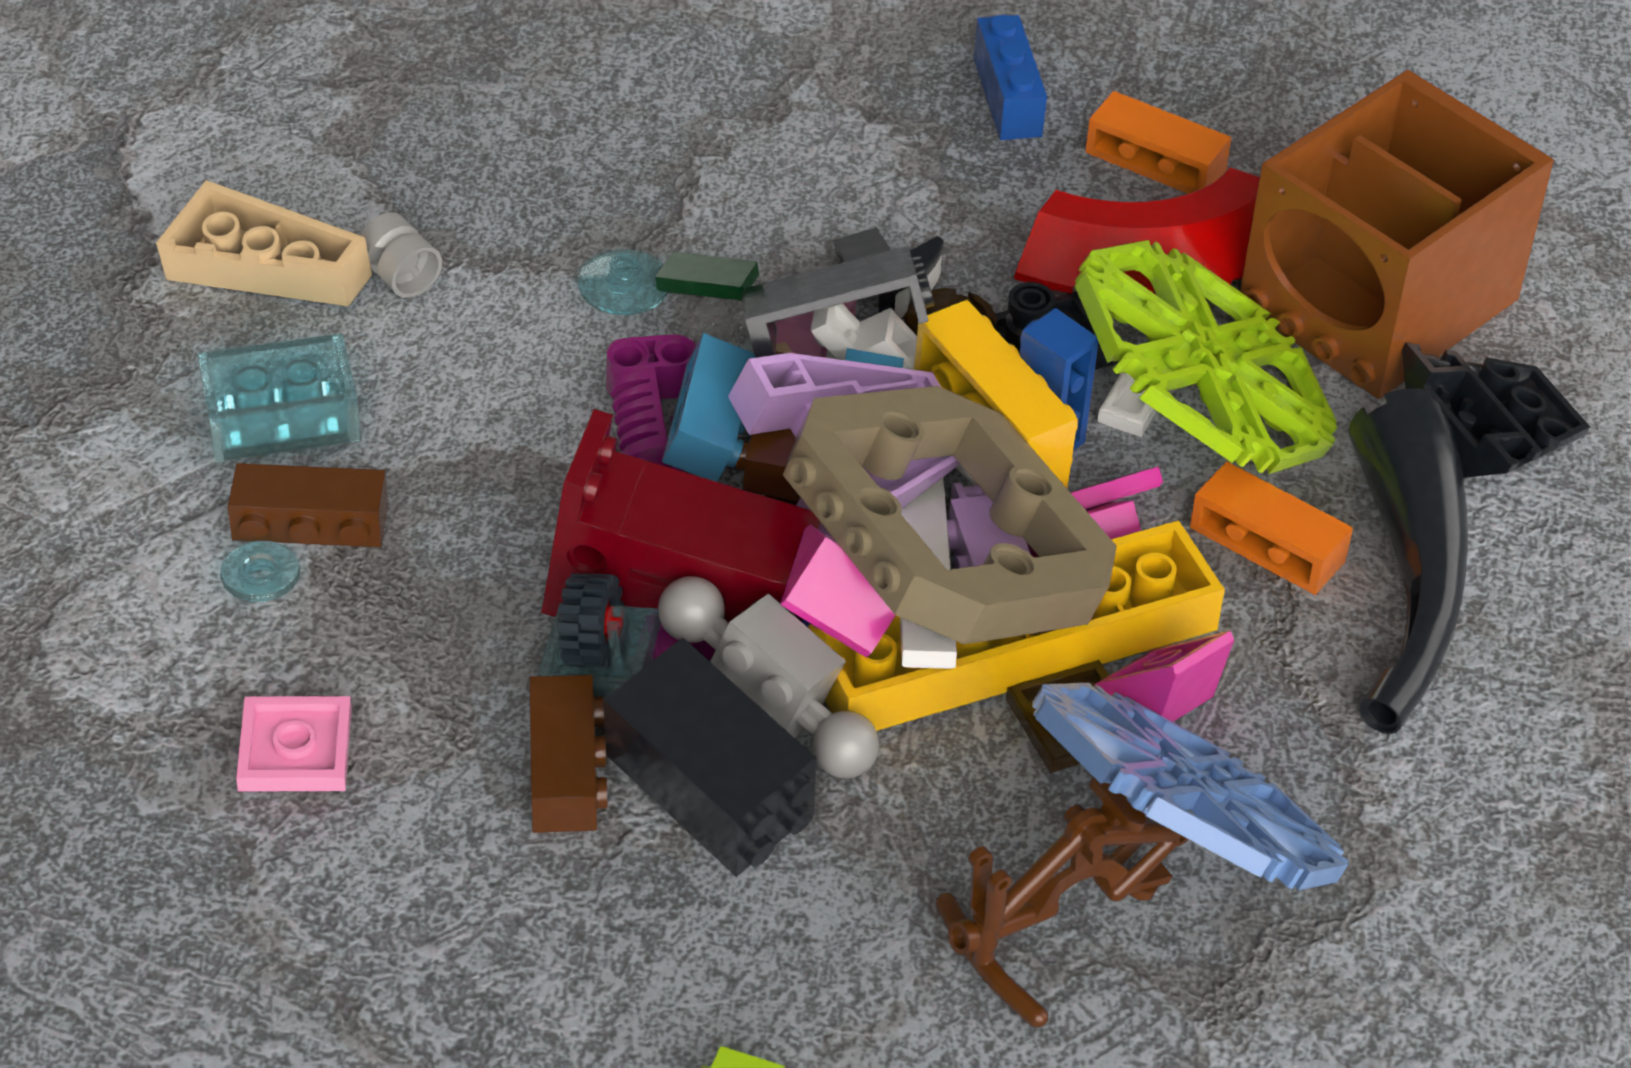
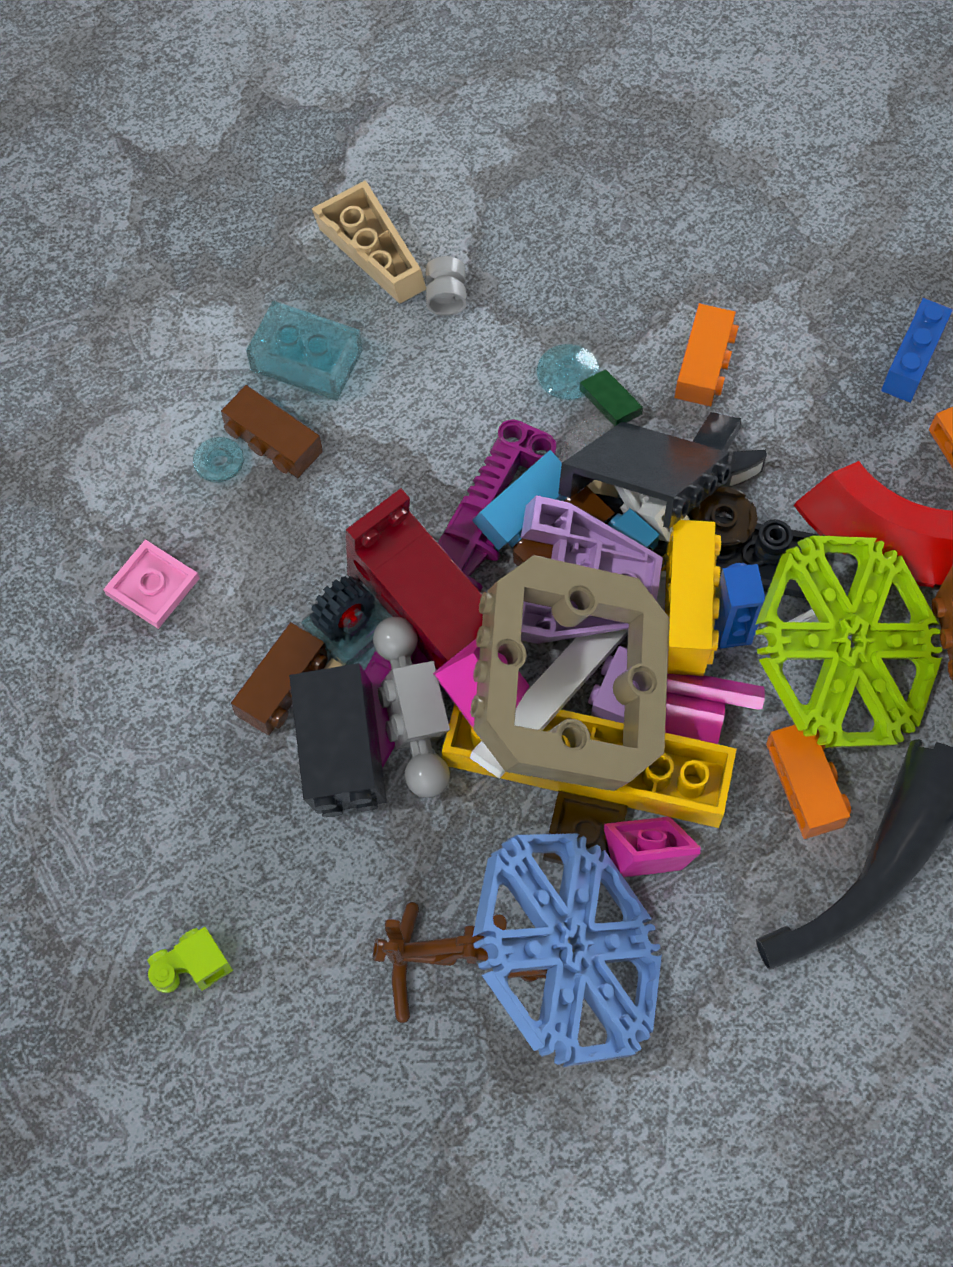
camera: 40 degrees right, 20 degrees up
none -> orange brick [674,303,739,407]

